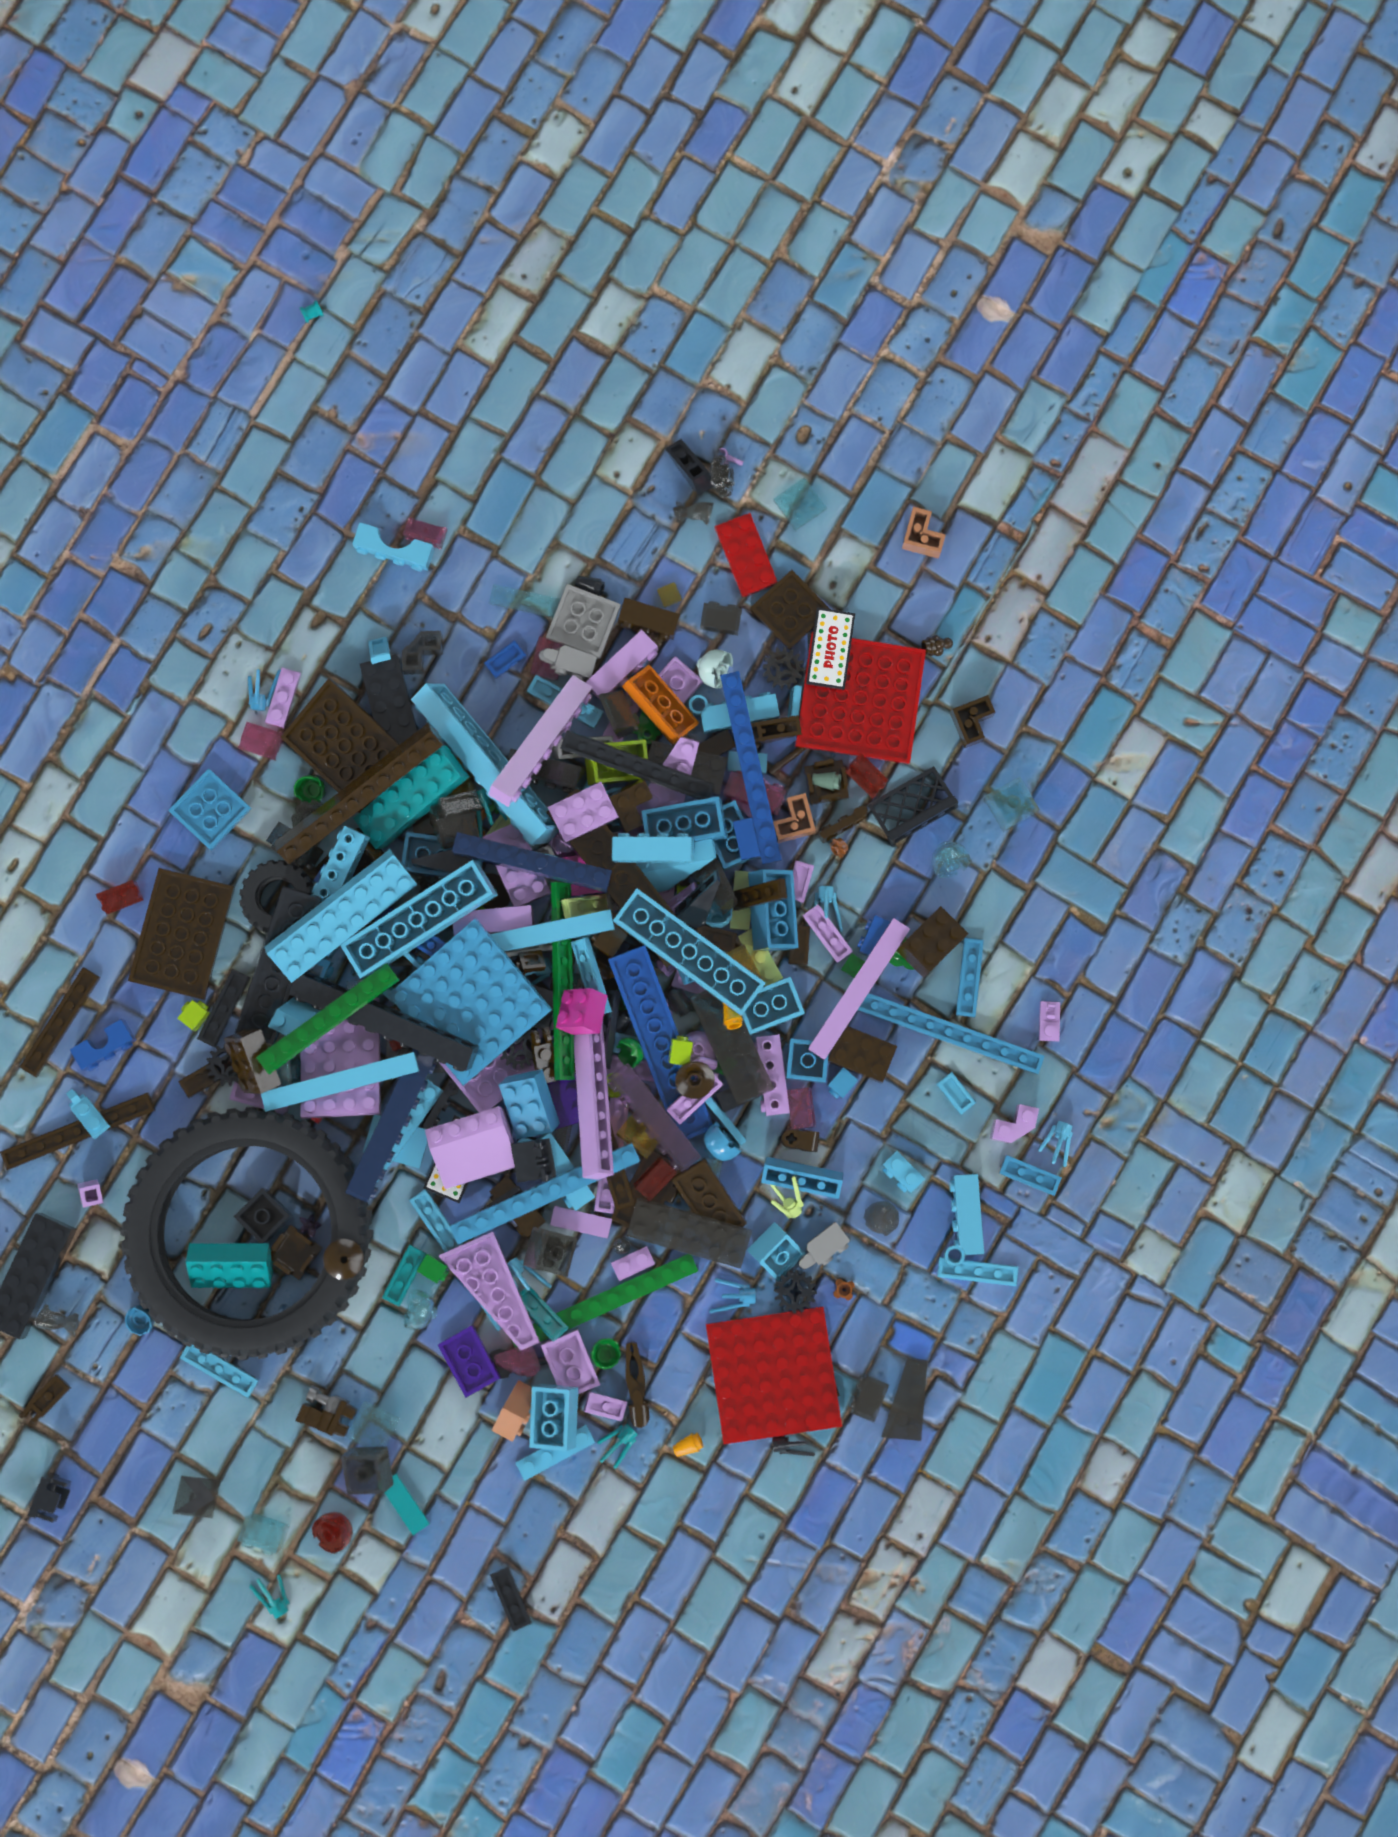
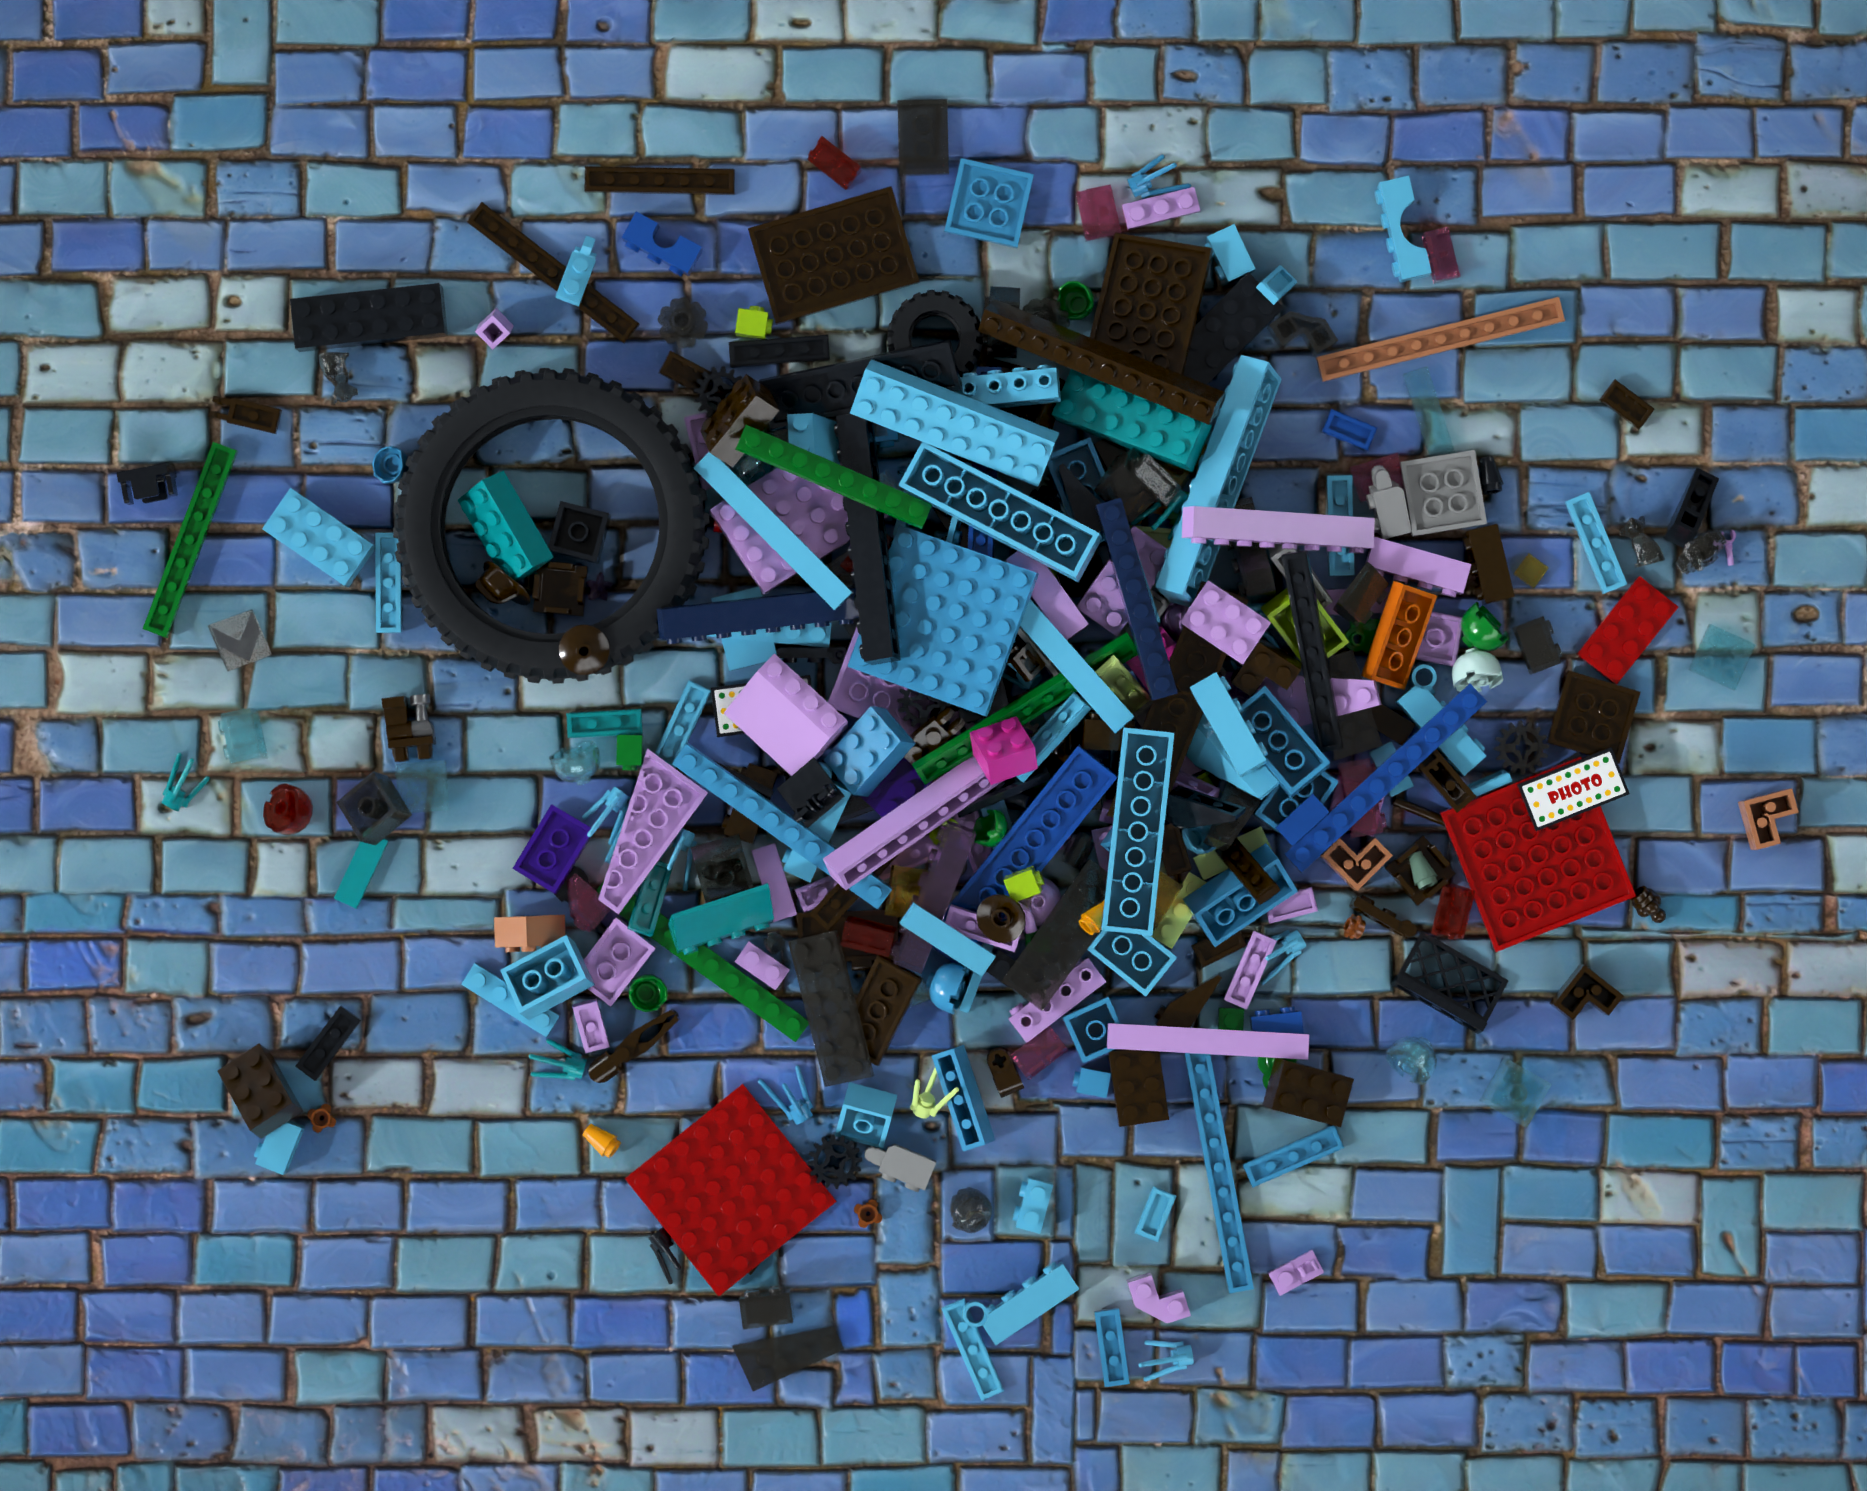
camera: 60 degrees right, 5 degrees up
none -> green plate [143,442,238,638]
none -> dark brown brick [217,1043,303,1139]
none -> medium azure brick [254,1120,305,1175]
none -> medium azure brick [262,488,375,588]
none -> dark orange plate [307,1104,336,1133]
none -> dark brown piece [475,561,531,605]
none -> medium azure plant [582,786,630,845]
none -> clear smoke plant [658,297,709,349]
none -> teal slope [668,883,774,955]
none -> clear smoke tile [897,99,949,176]
none -> medium azure tile [899,902,996,977]
none -> dark brown slope [1154,974,1222,1028]
none -> medium azure brick [1204,224,1255,285]
none -> nougat plate [1316,297,1565,382]
none -> green cylinder [1461,602,1510,652]
none -> medium azure plate [1565,492,1627,594]
none -> dark brown plate [1599,379,1655,430]

